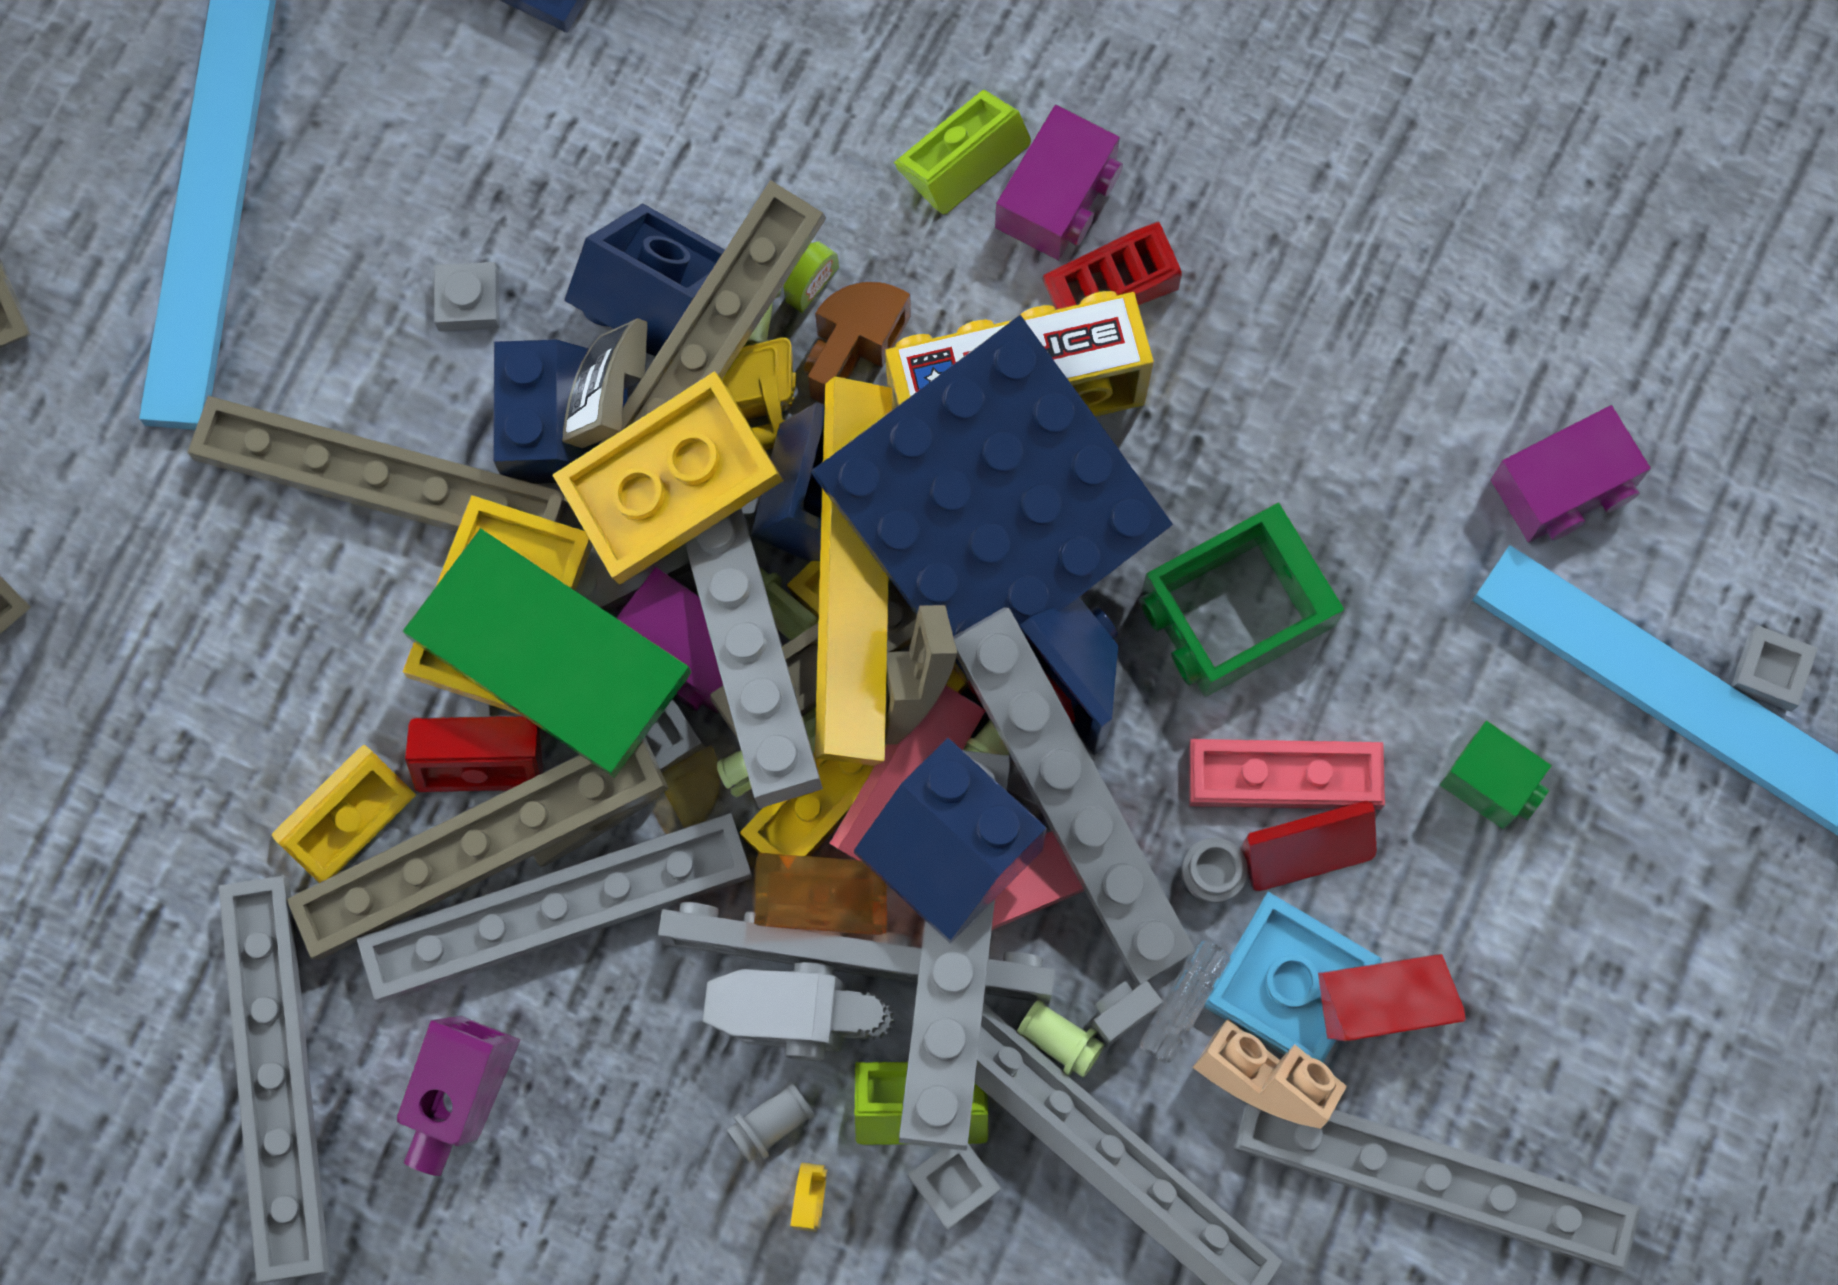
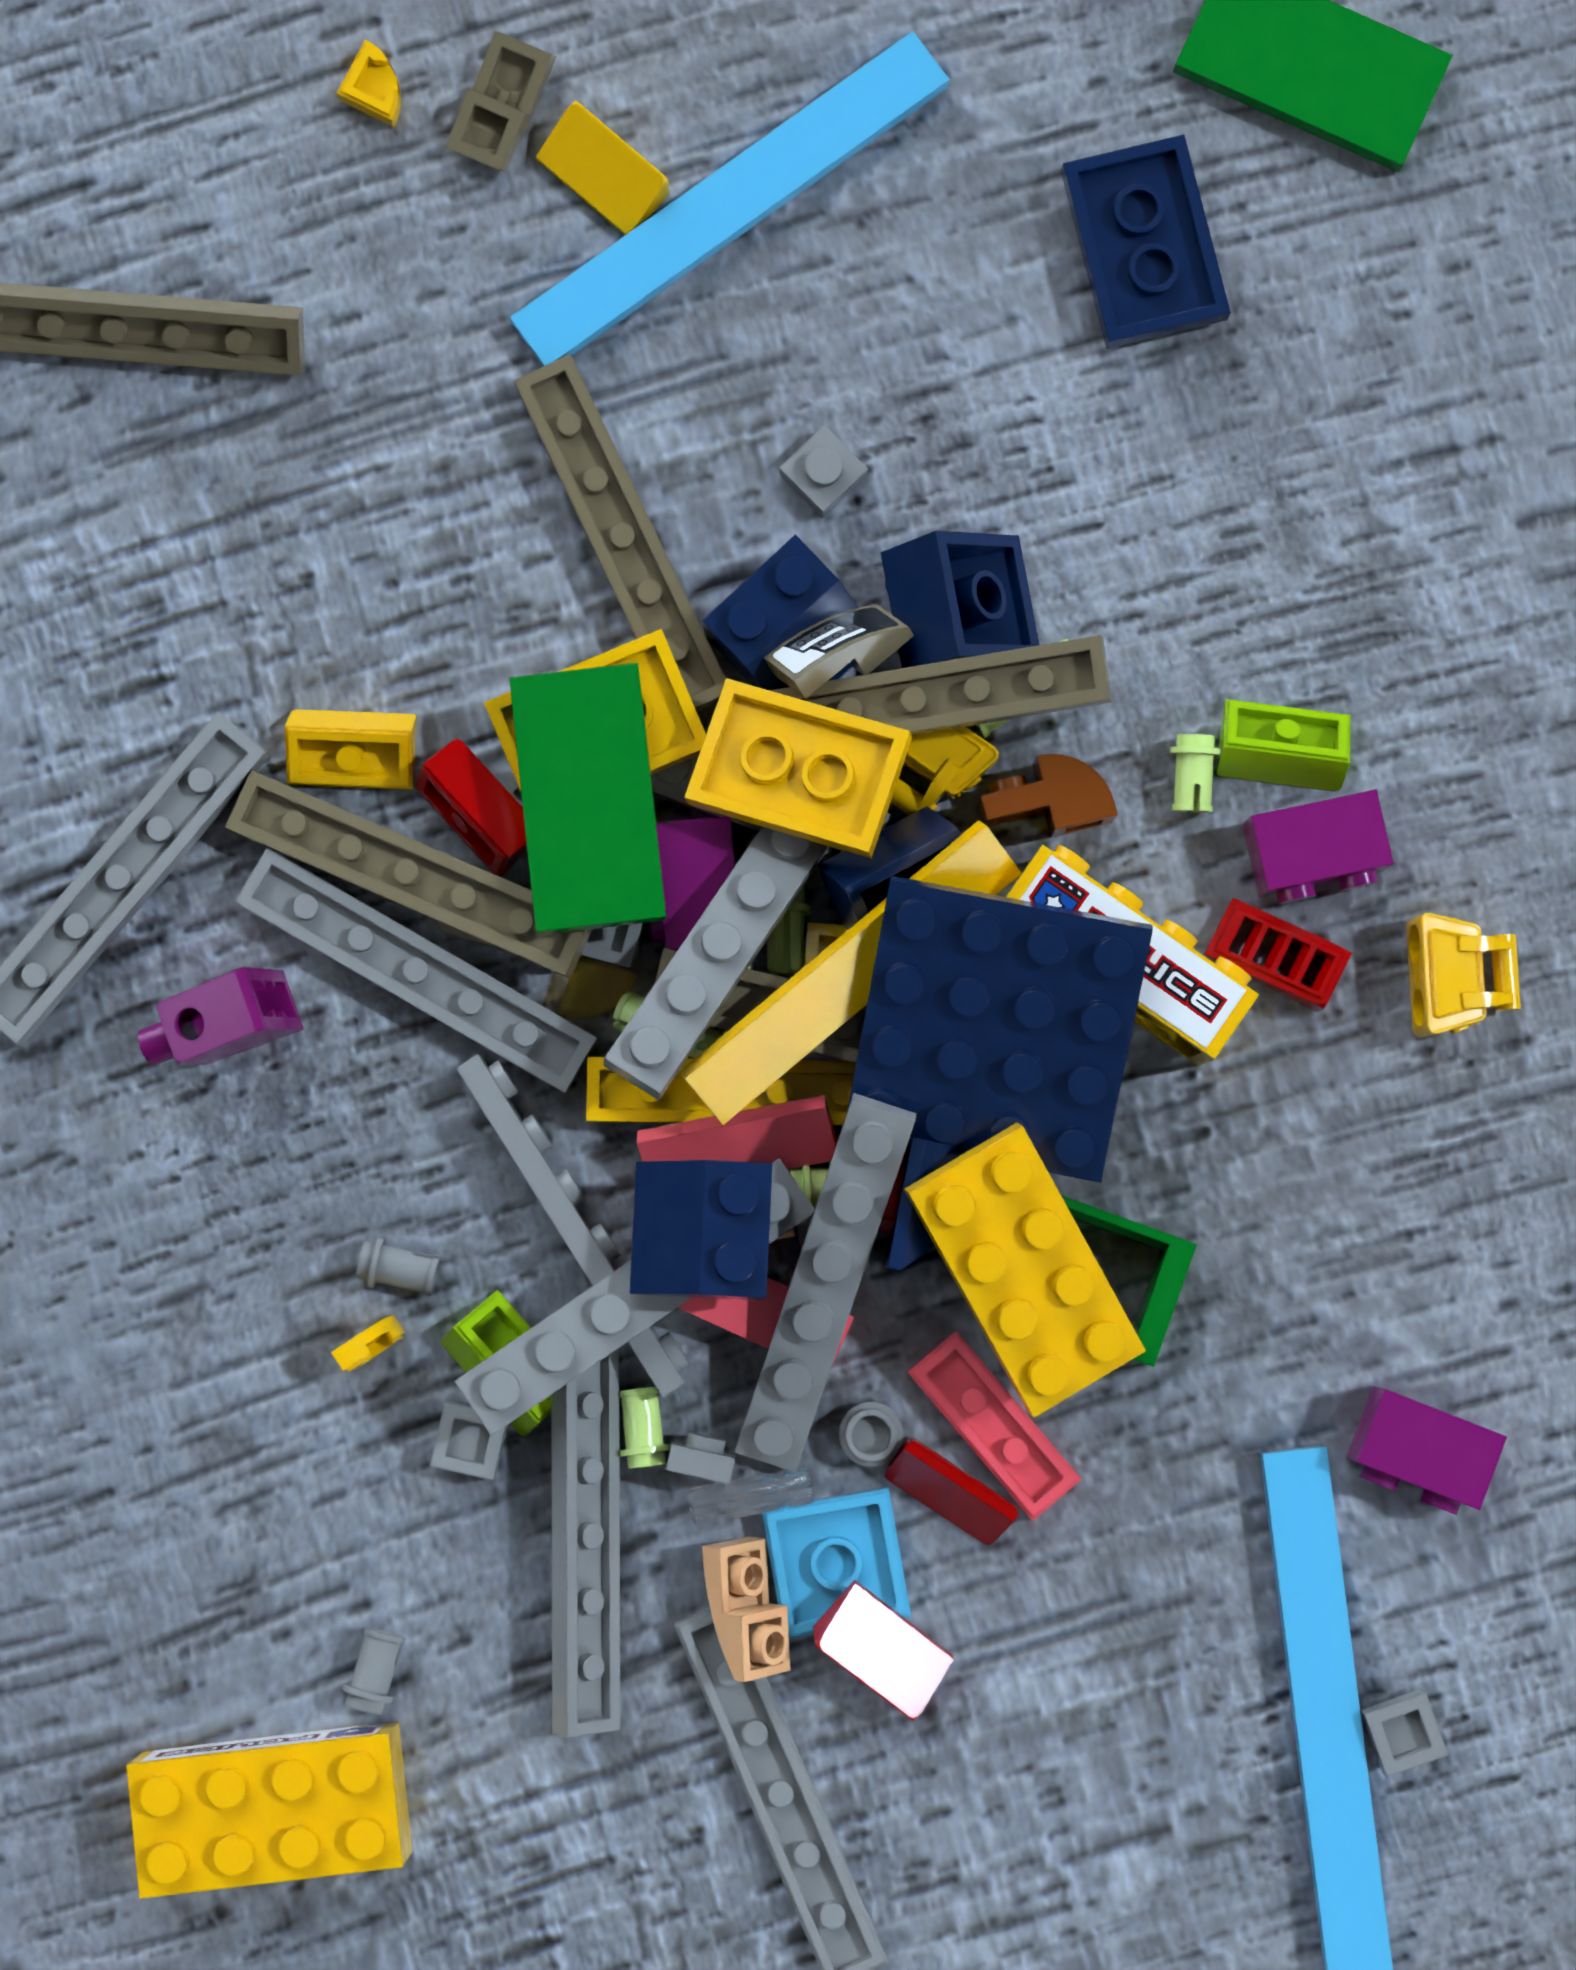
camera: 50 degrees right, 10 degrees up
light grey hinge [703,962,895,1061] -> none
clear orange slope [752,853,887,935] -> none
lime tile [783,241,839,313] -> none
dark tan slope [885,605,957,745] -> none
green brick [1439,720,1552,829] -> none
none -> yellow slope [536,100,670,236]
none -> yellow plate [904,1123,1146,1418]
none -> yellowish green pin [1170,734,1220,813]
none -> yellow piece [1406,913,1521,1038]

